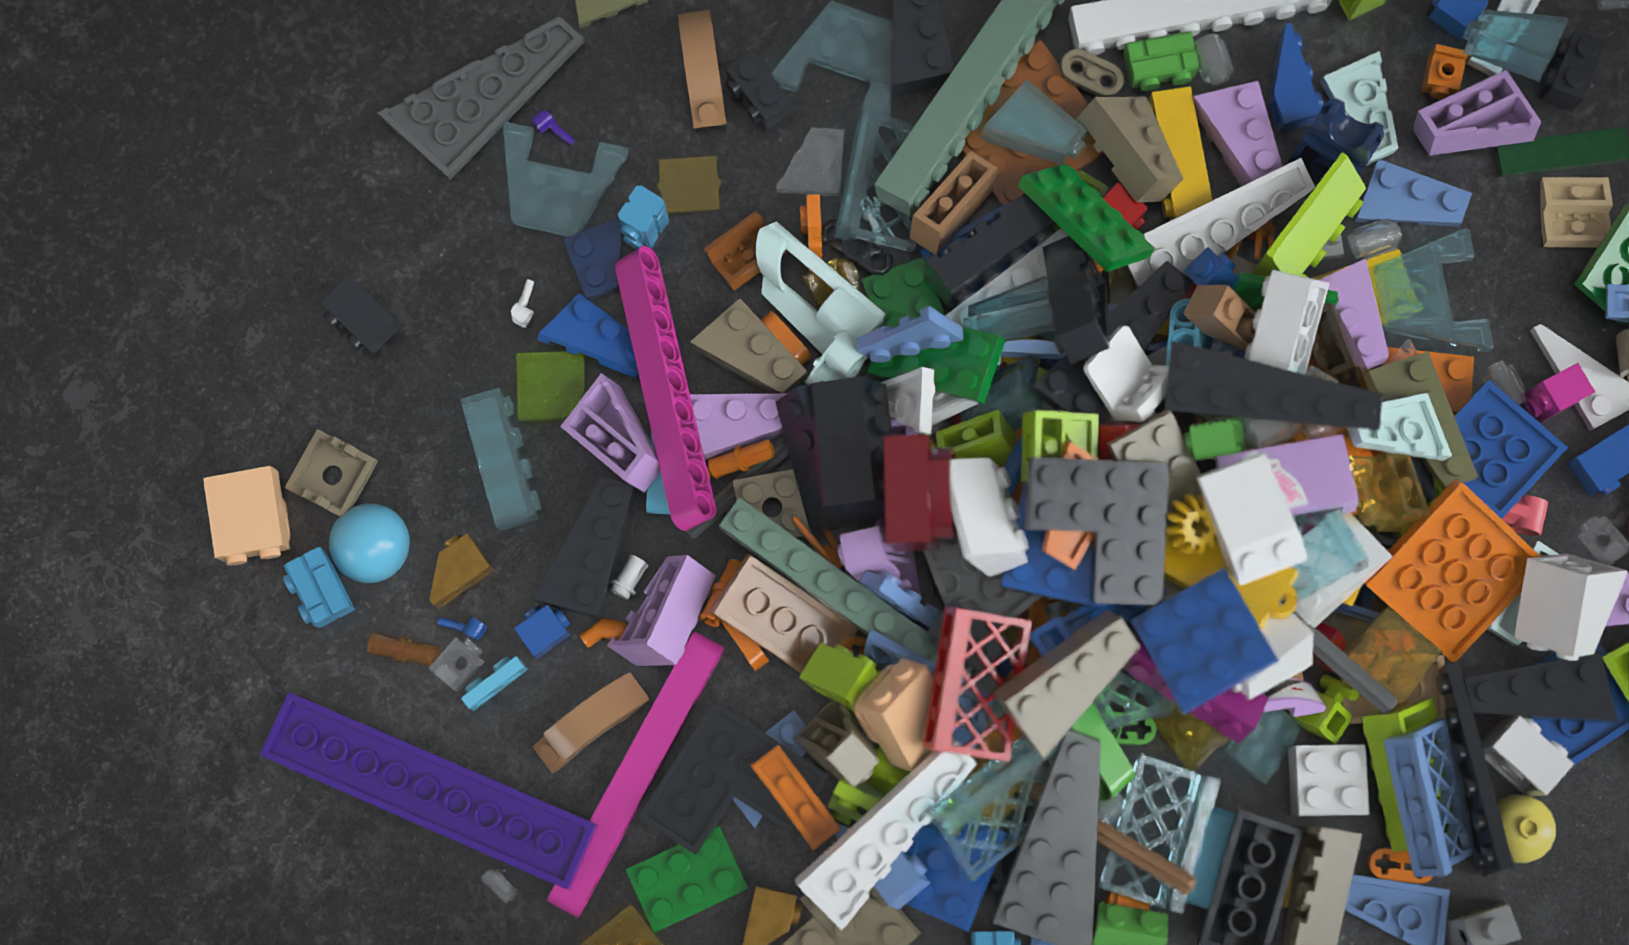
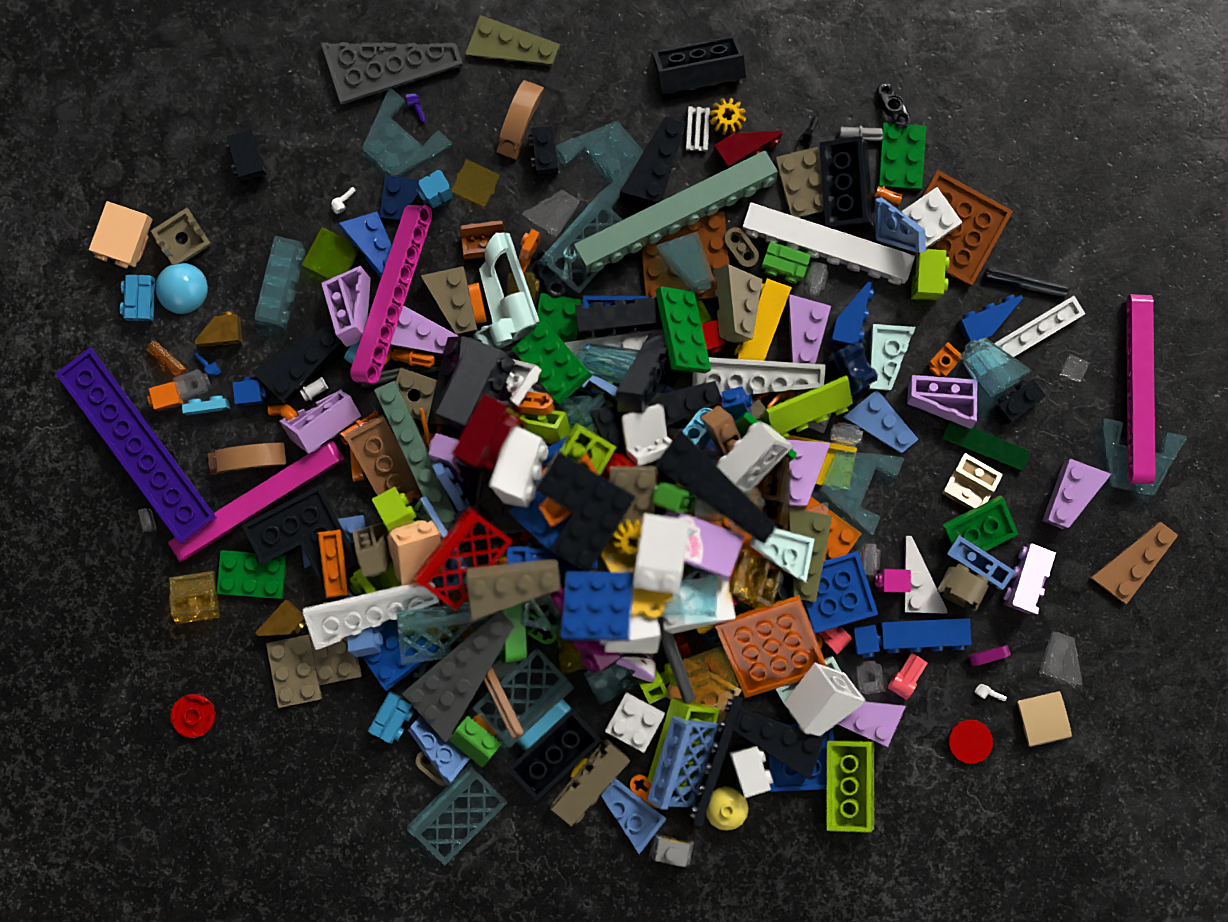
camera: 25 degrees right, 5 degrees up
medium blue wing [857,306,963,362] -> none
medium nougat brick [910,151,998,255] -> none
none -> orange brick [147,382,184,411]
none -> orange beam [513,392,555,415]
none -> blue brick [851,625,882,658]

